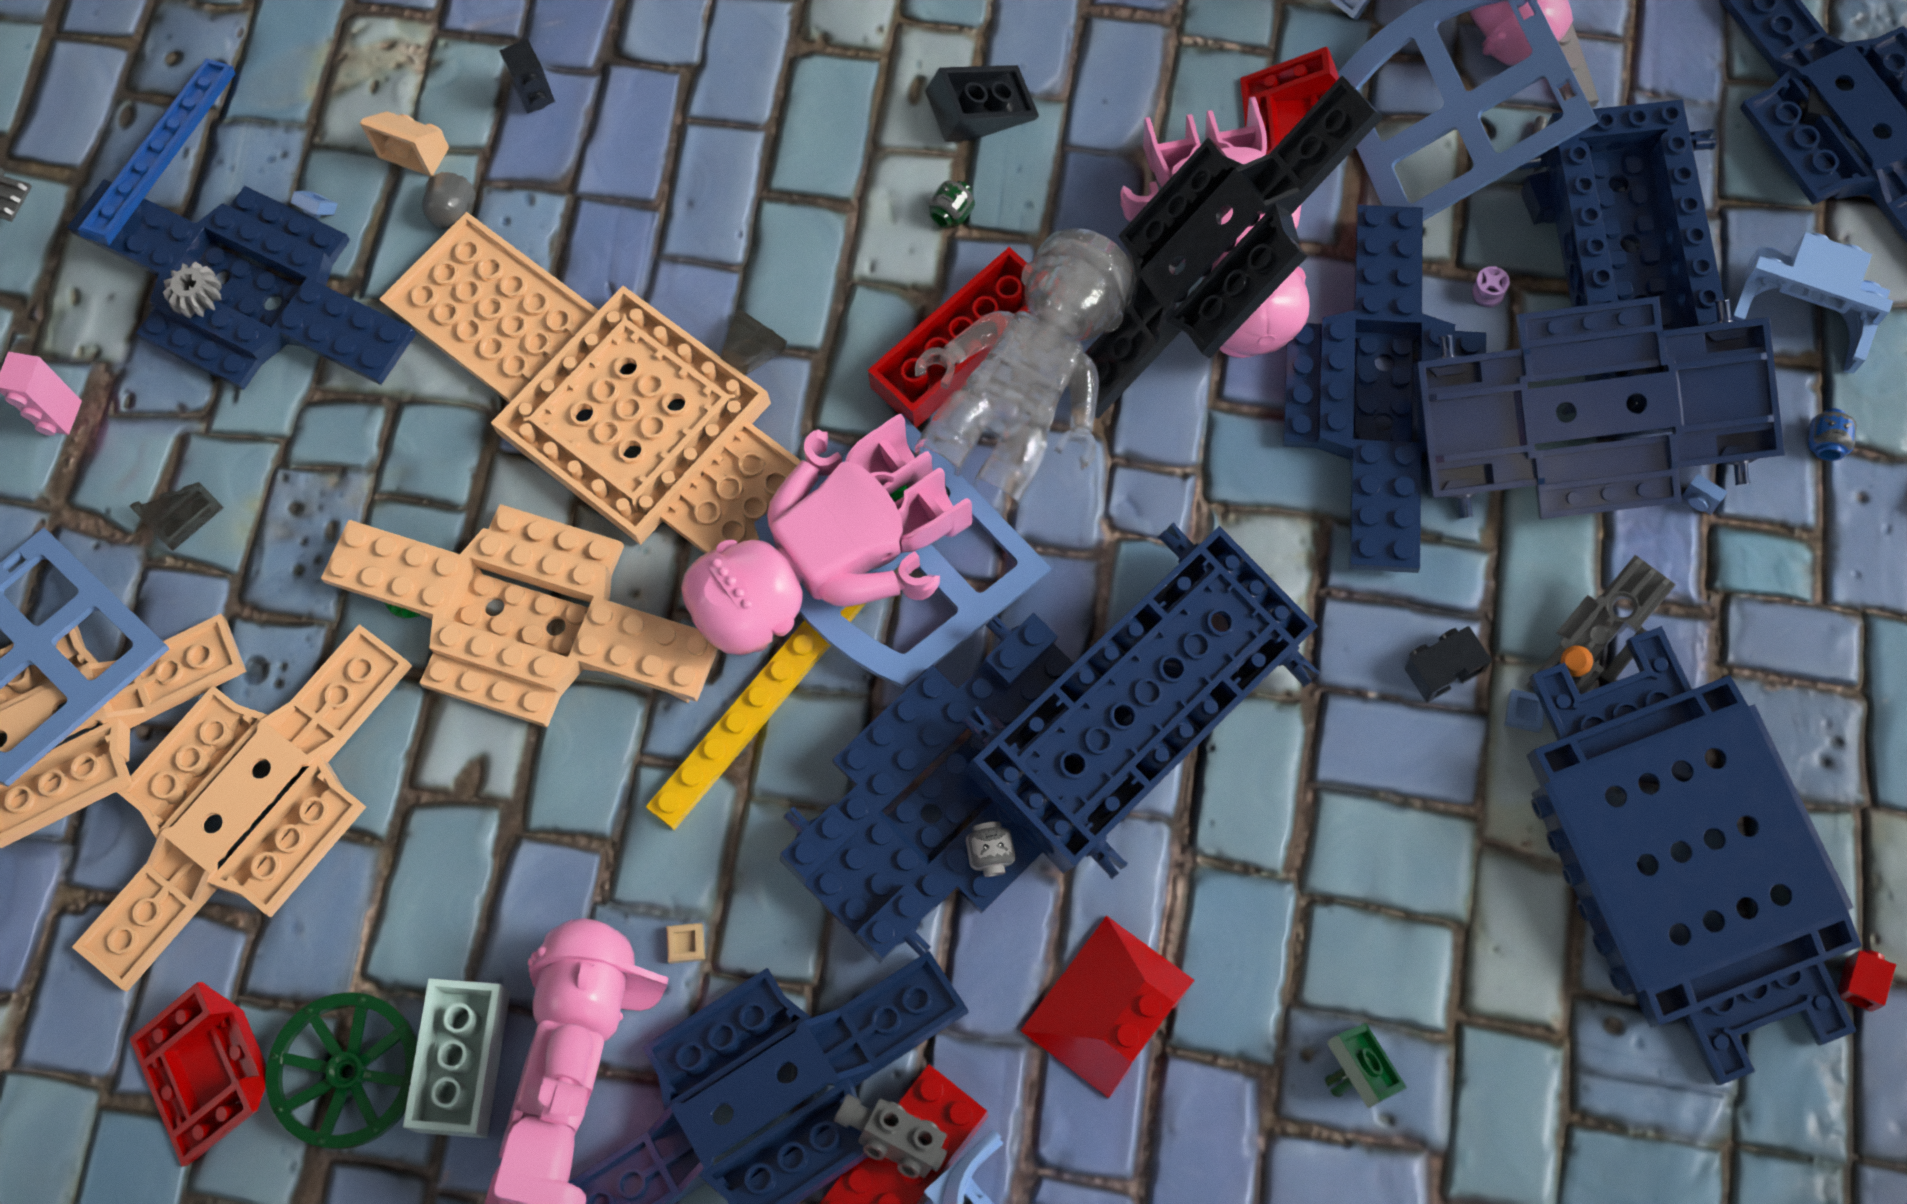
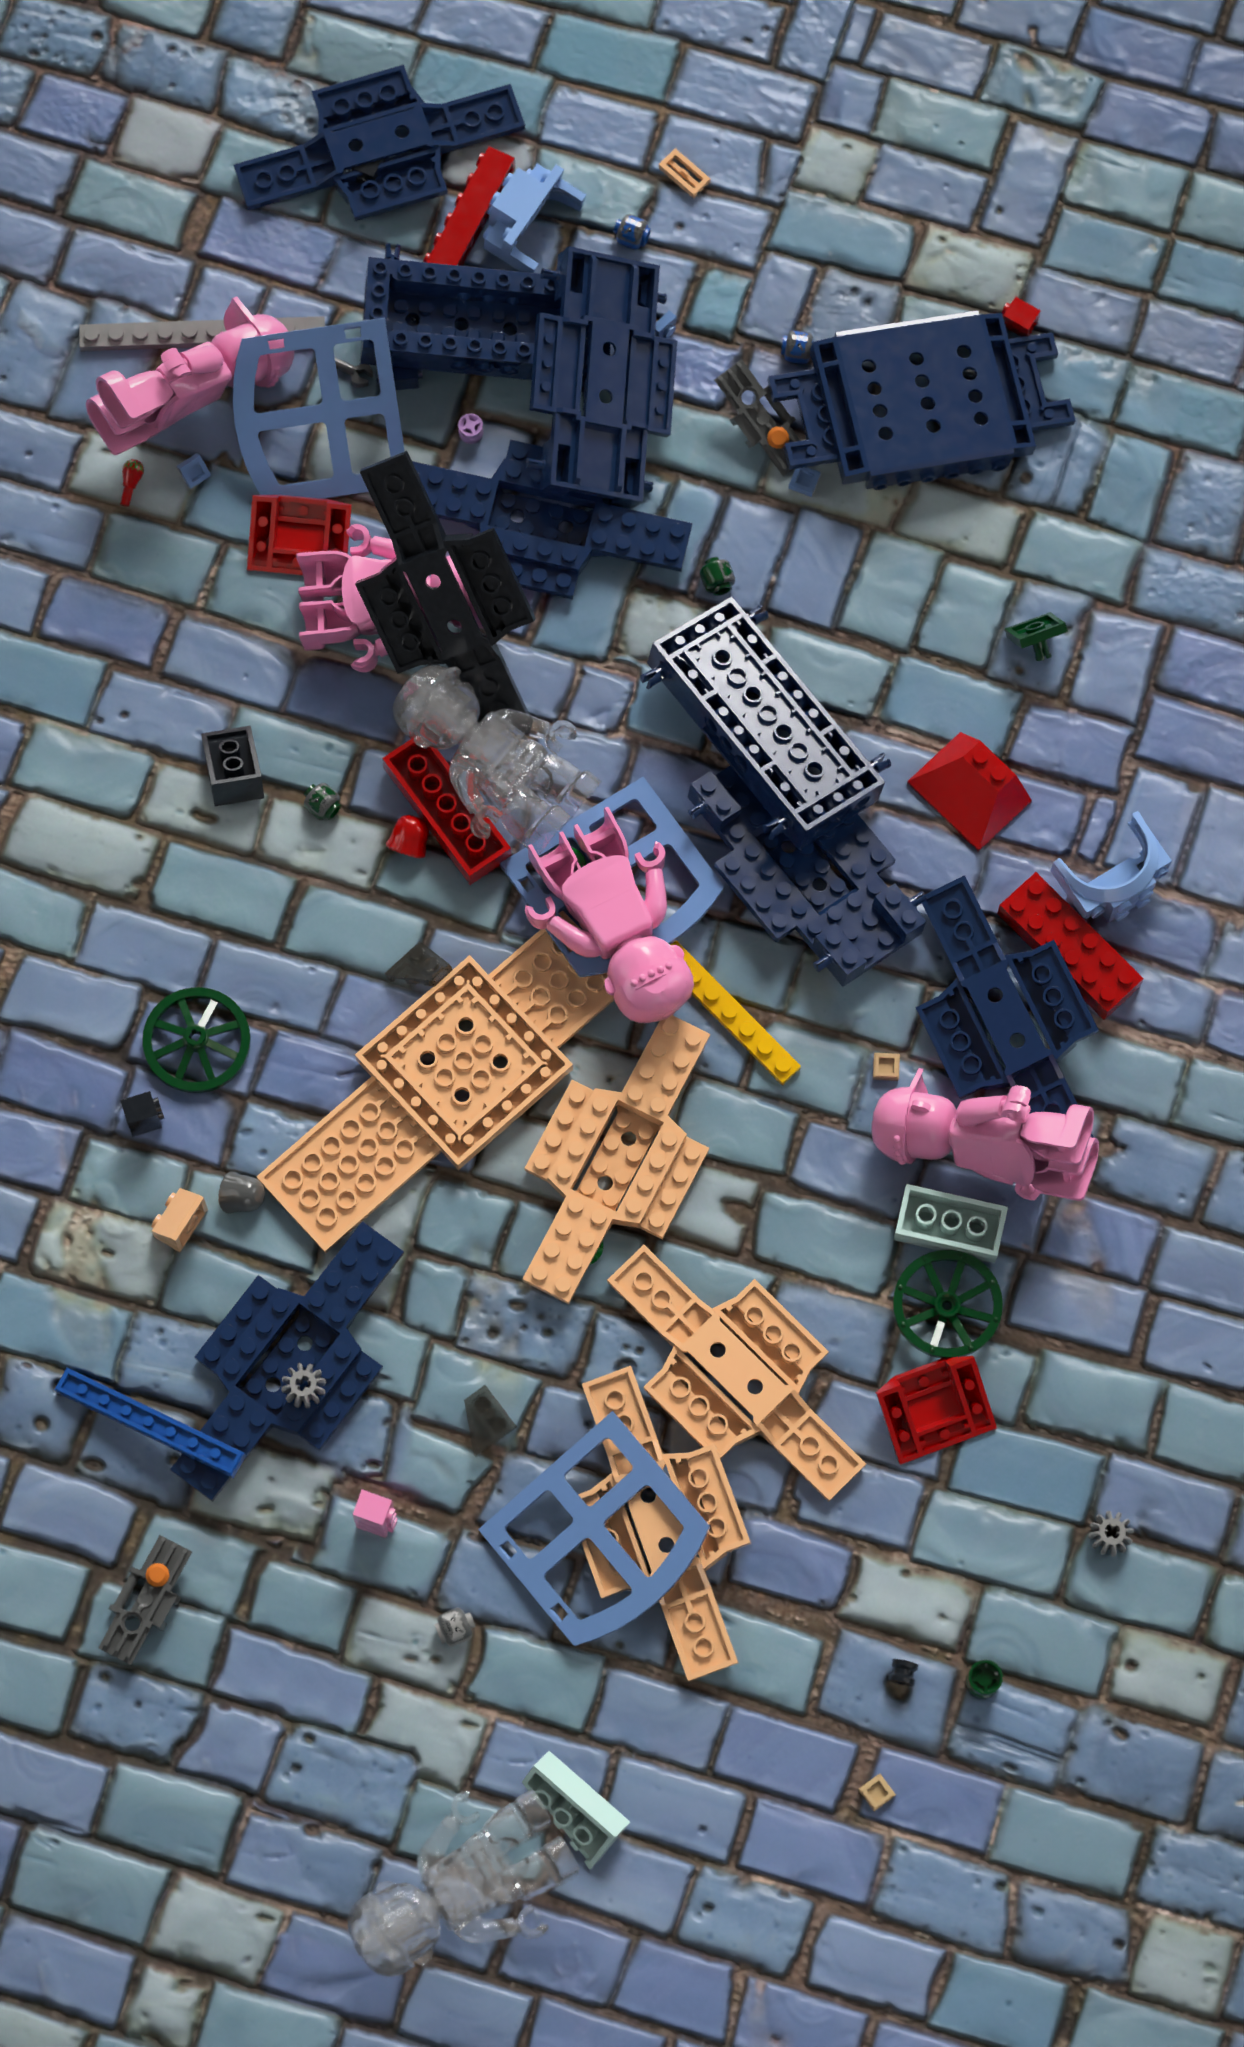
camera: 90 degrees left, 5 degrees up
medium blue plate [291,191,338,218] -> none
dark grey brick [834,1093,948,1178] -> none
head [966,822,1015,877] -> none
black brick [1404,626,1492,703] -> none
none -> dark green wheel [142,987,251,1093]
none -> red hair [386,815,429,859]
none -> red brick [423,146,515,266]
none -> dark green head [700,557,735,596]
none -> head [781,330,813,364]

